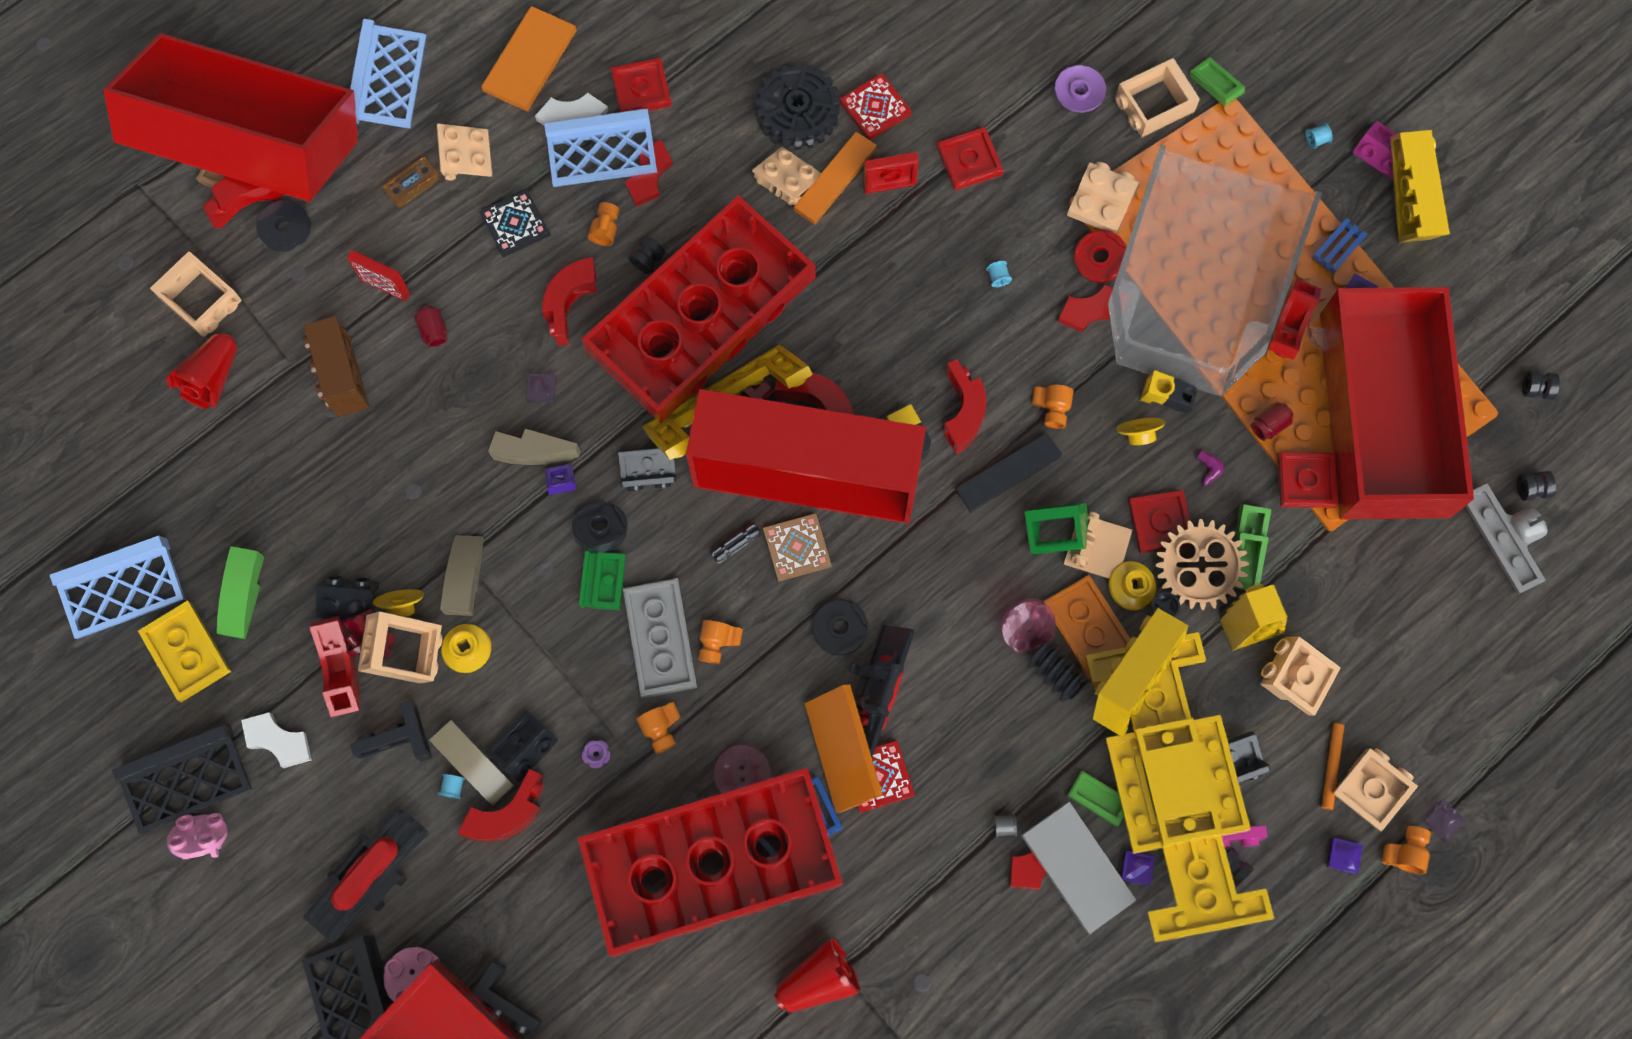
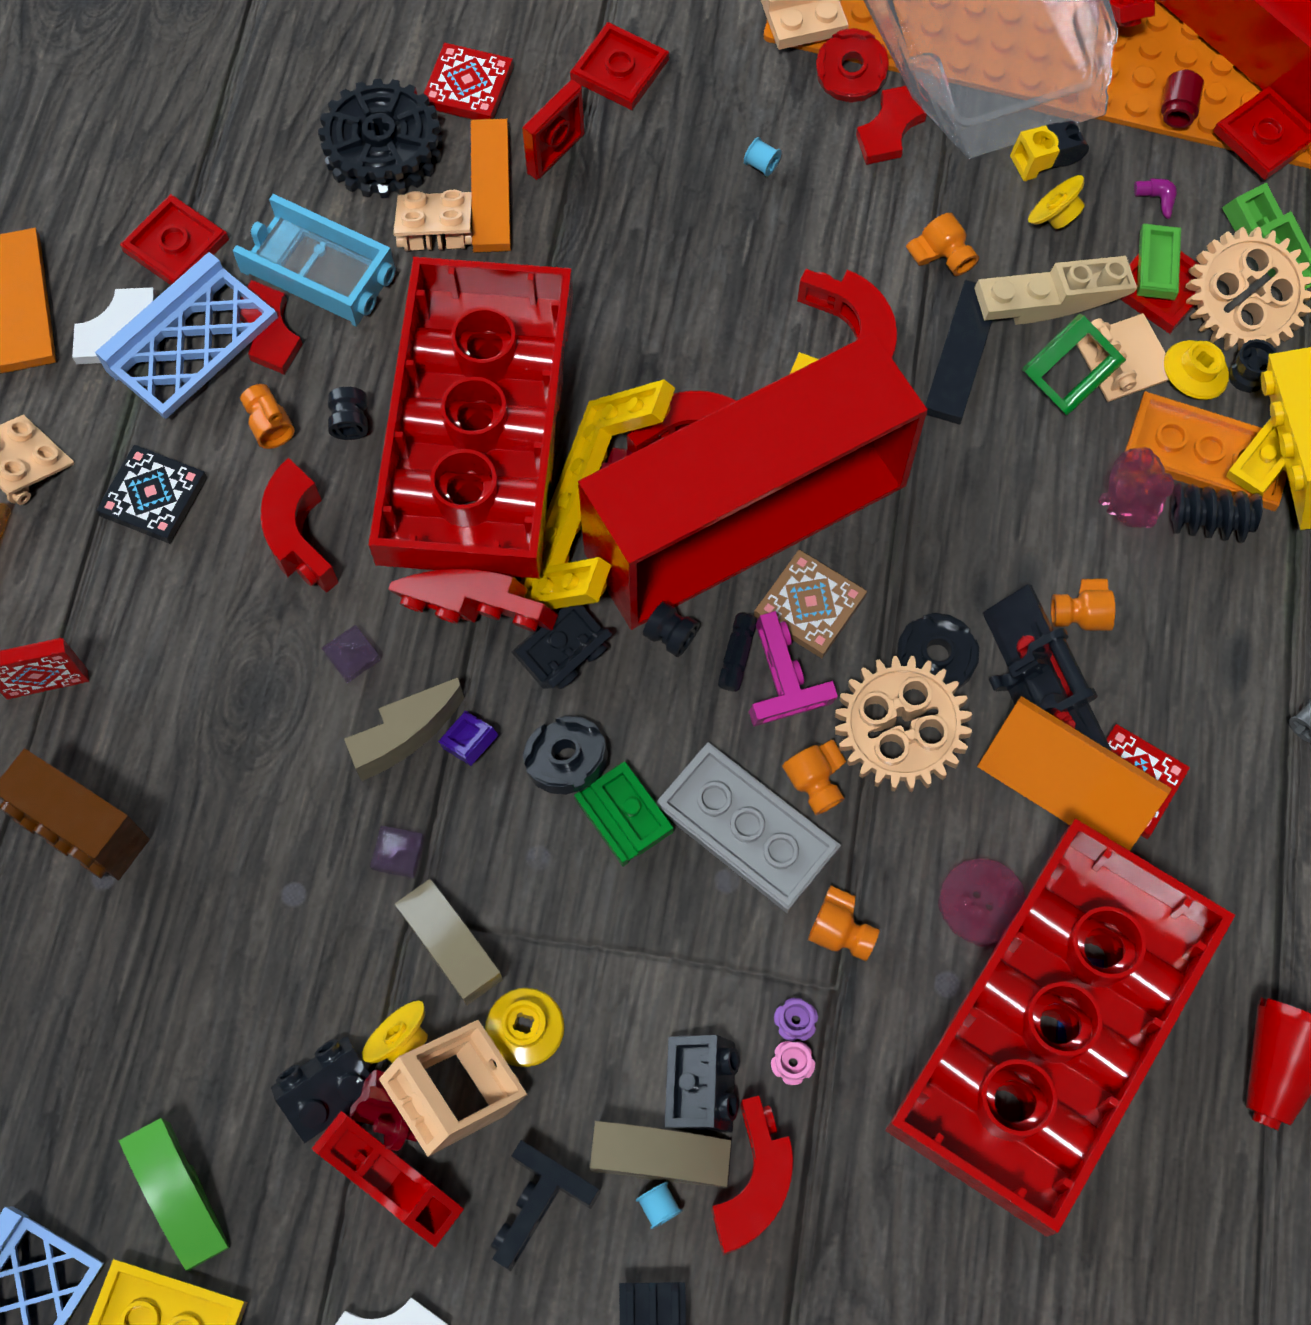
camera: 40 degrees left, 5 degrees down
dark red brick [414,305,448,348] -> none
none -> medium azure door [233,194,396,327]
none -> clear purple tile [370,826,424,878]
none -> slope [388,569,558,632]
none -> black wheel [643,601,700,657]
none -> dark pink bracket [749,611,838,727]
none -> bright pink plate [771,1041,815,1085]
none -> light nougat gear [835,656,972,792]
none -> tan slope [974,256,1137,325]
none -> orange piece [1051,579,1115,631]
none -> bright green tile [1137,224,1181,300]

